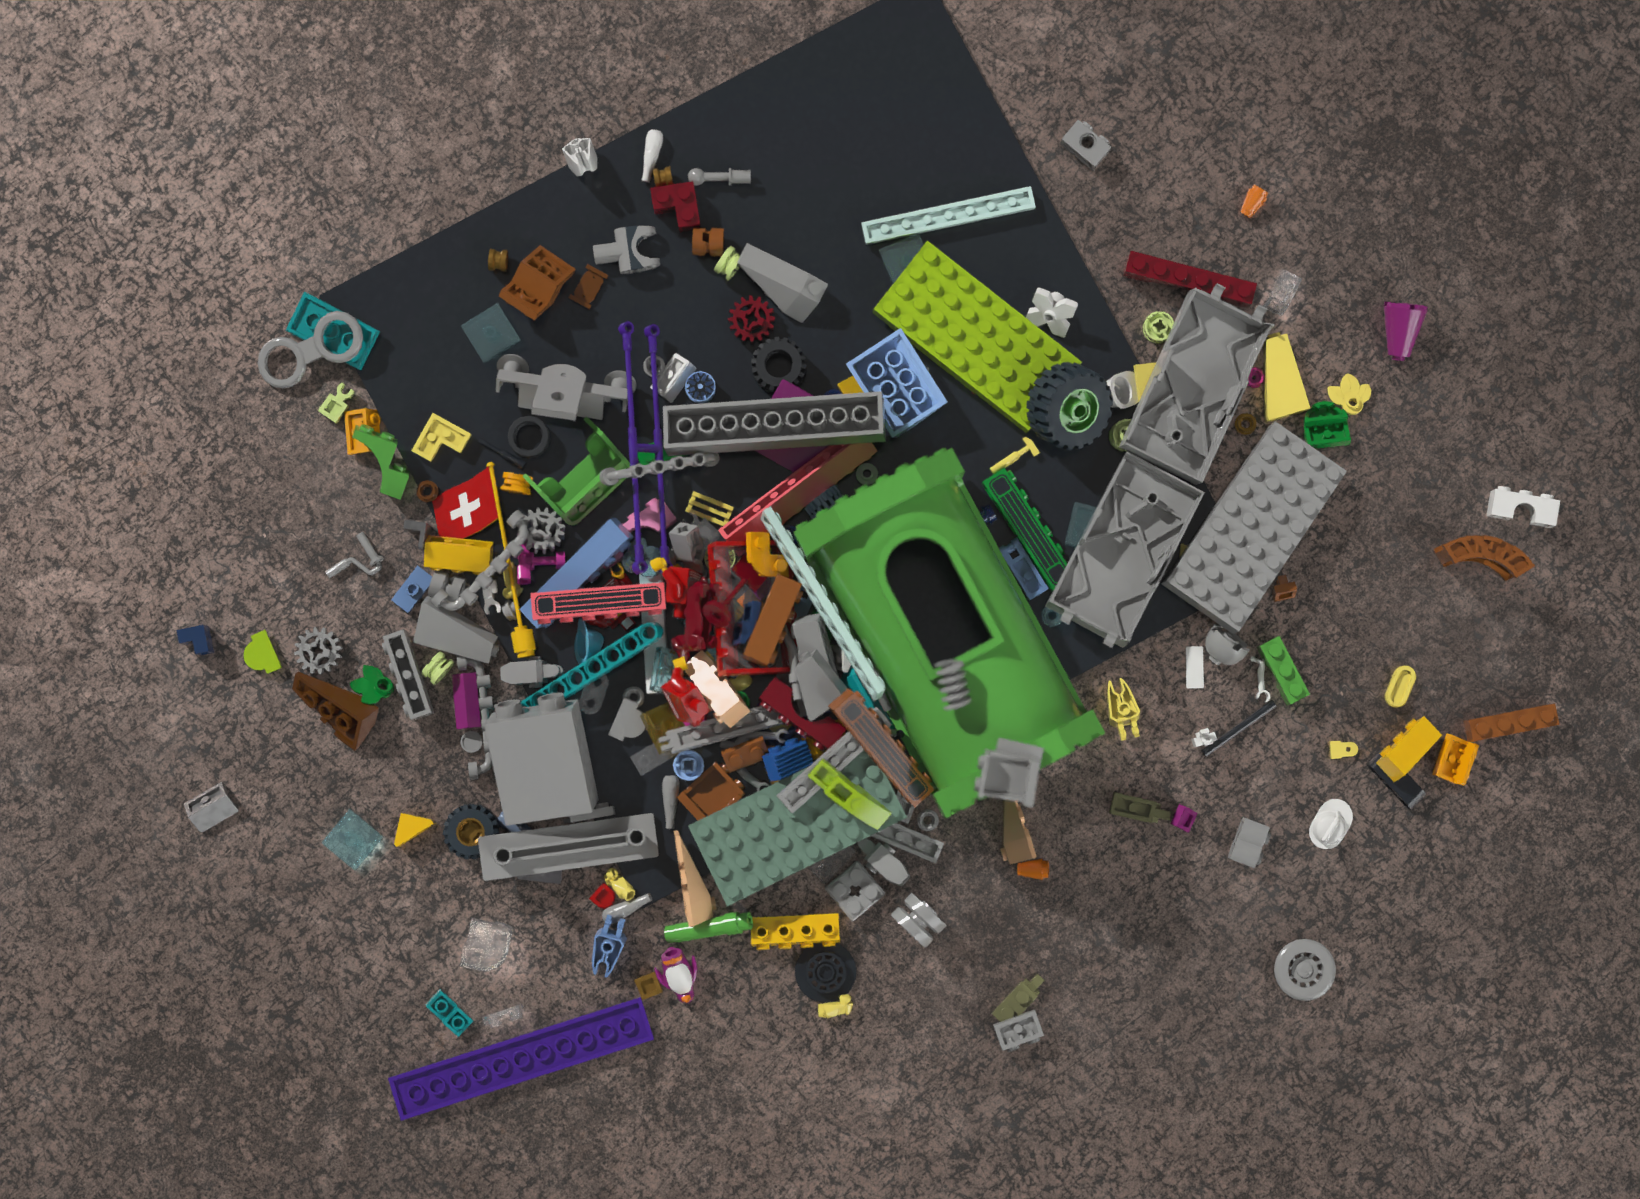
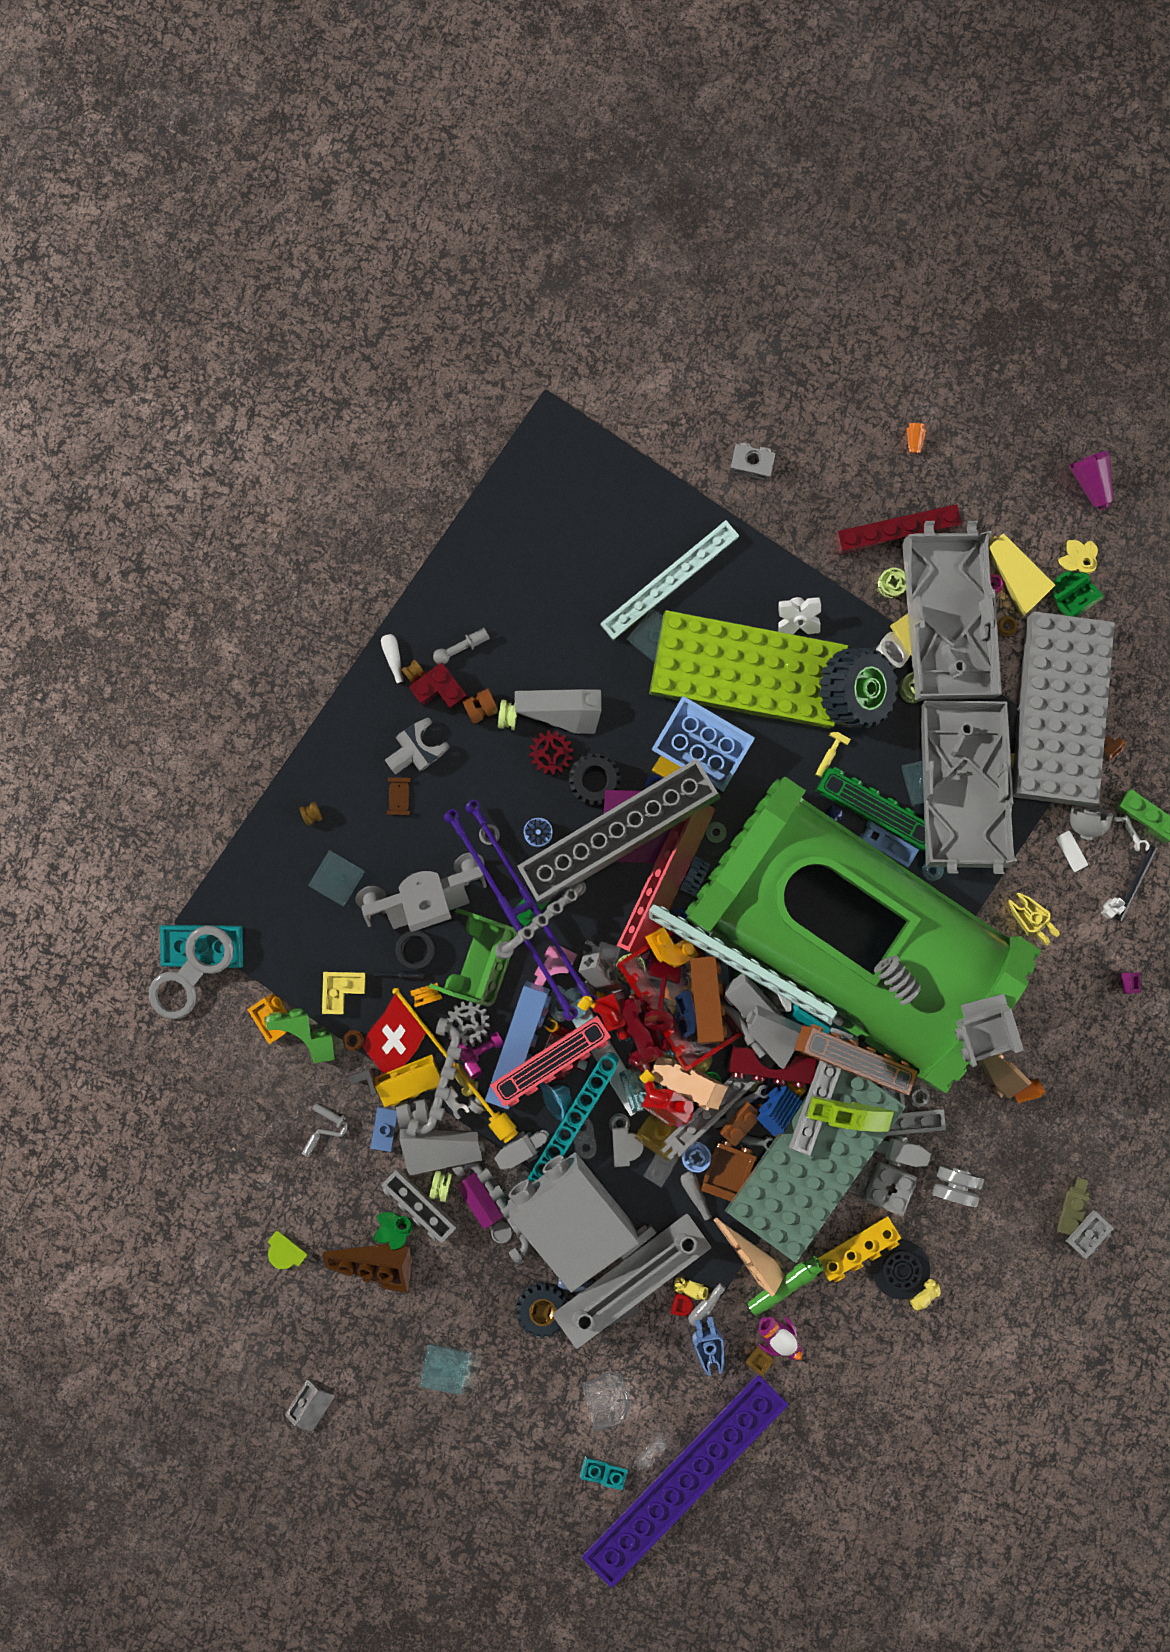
camera: 30 degrees left, 0 degrees up
dark blue piece [176,625,214,655] -> none
light grey gear [294,627,343,674] -> none
yellowish green plate [318,383,355,424] -> none
yellow slope [394,813,436,847] -> none
dark orange bracket [499,245,576,320] -> none
white hinge [562,138,597,176] -> none
white slope [650,353,696,403] -> none
light yellow tile [685,491,734,527] -> none
olive hinge [1109,792,1171,823] -> none
clear torso [1263,269,1302,316] -> none

